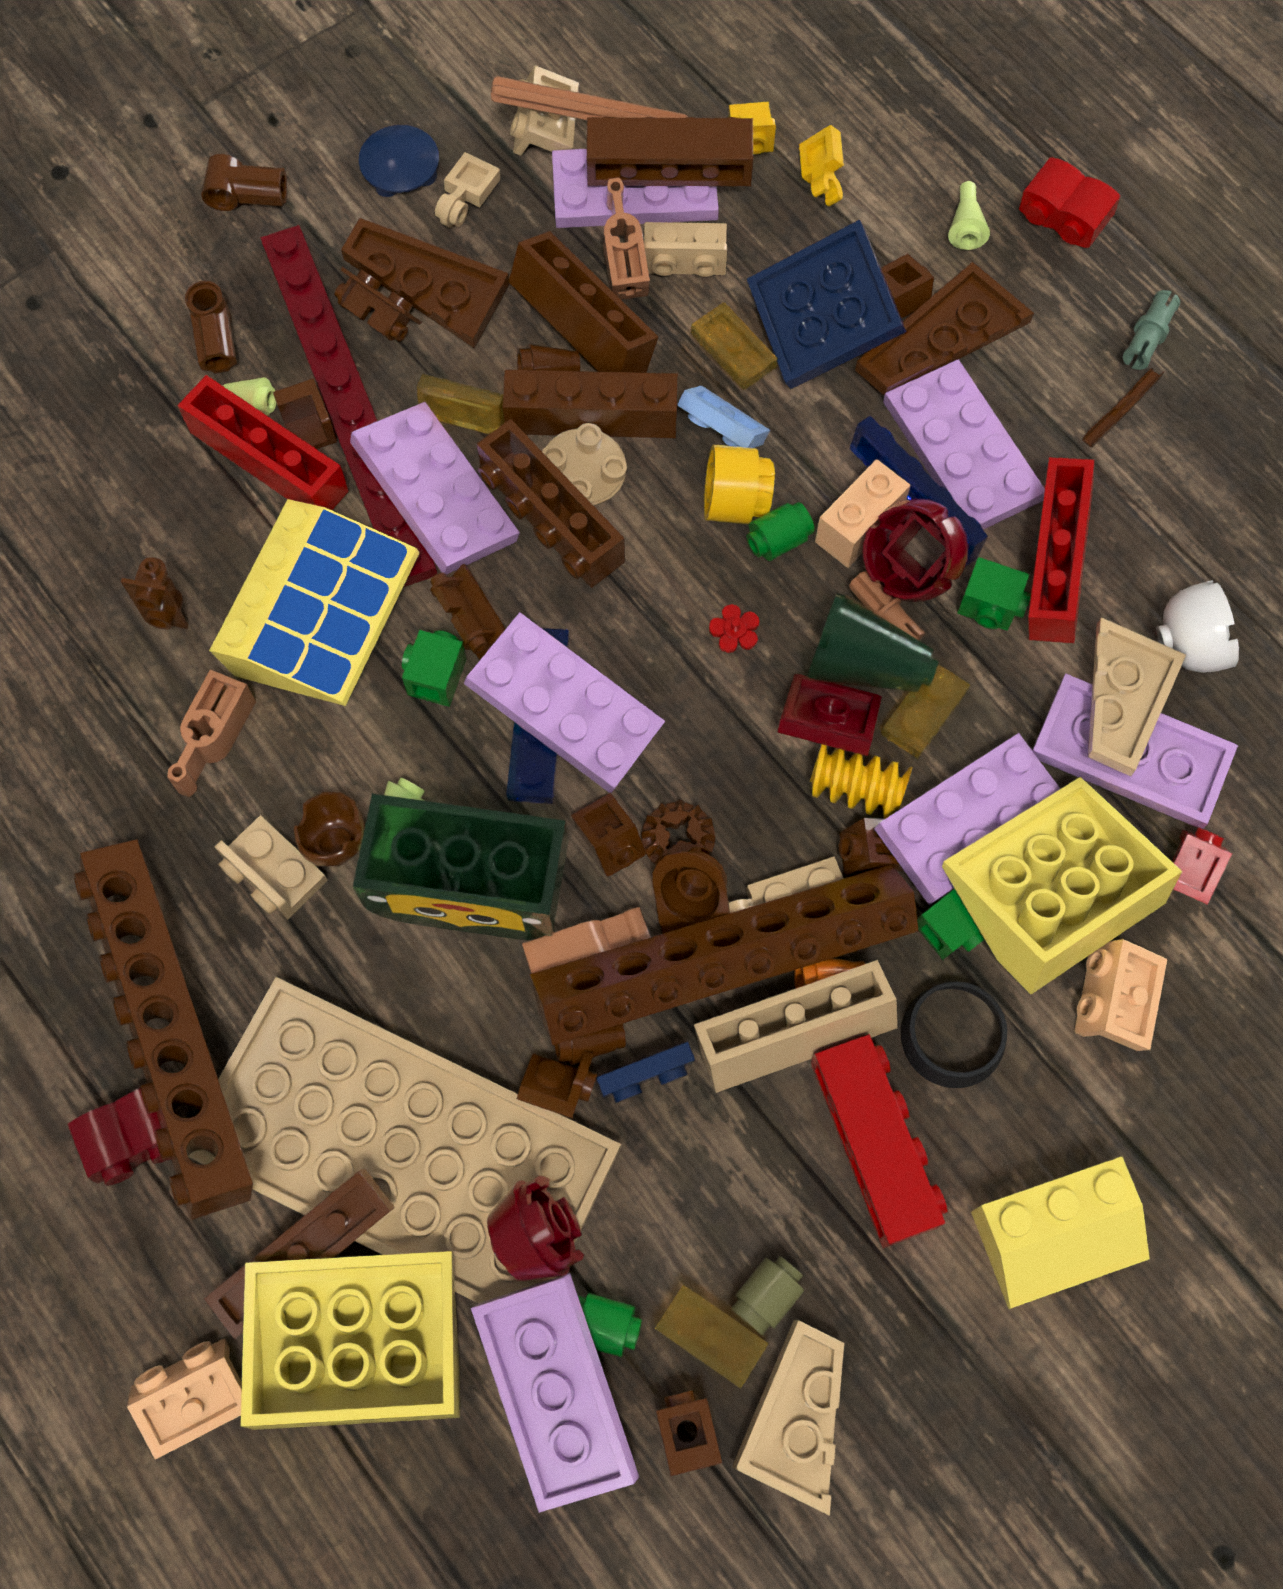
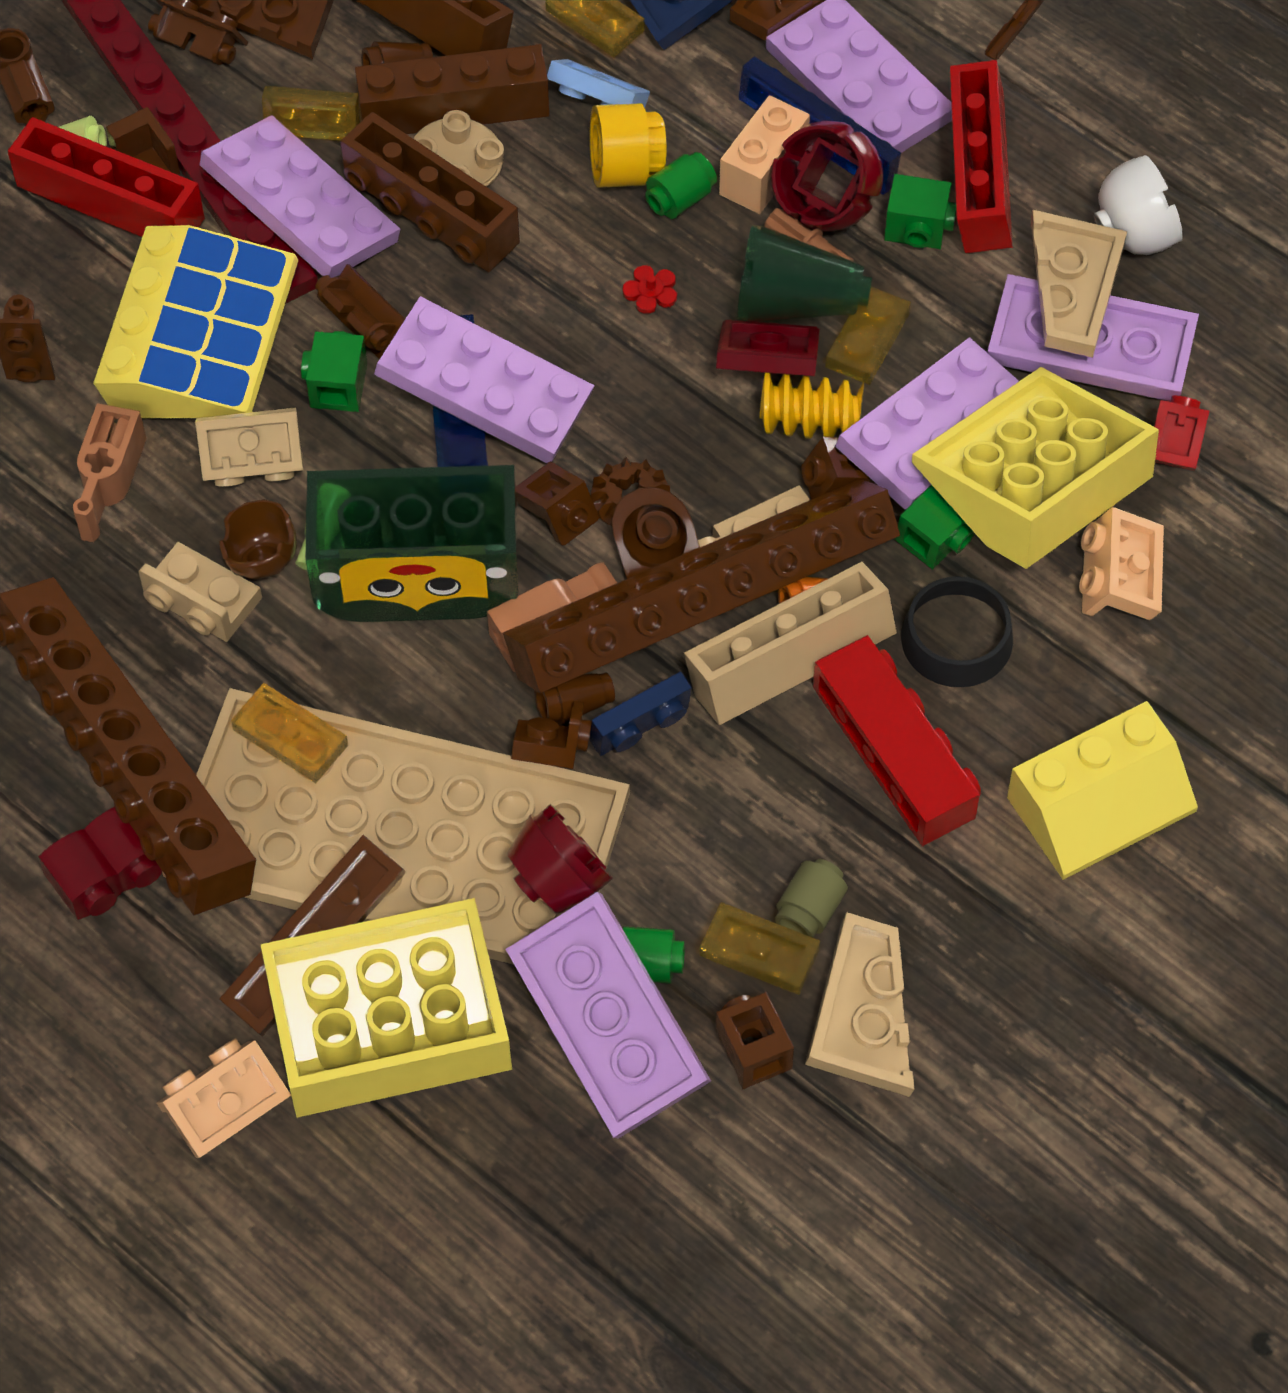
camera: 10 degrees left, 10 degrees down
none -> tan bracket [195,408,304,486]
none -> clear yellow plate [231,683,348,783]

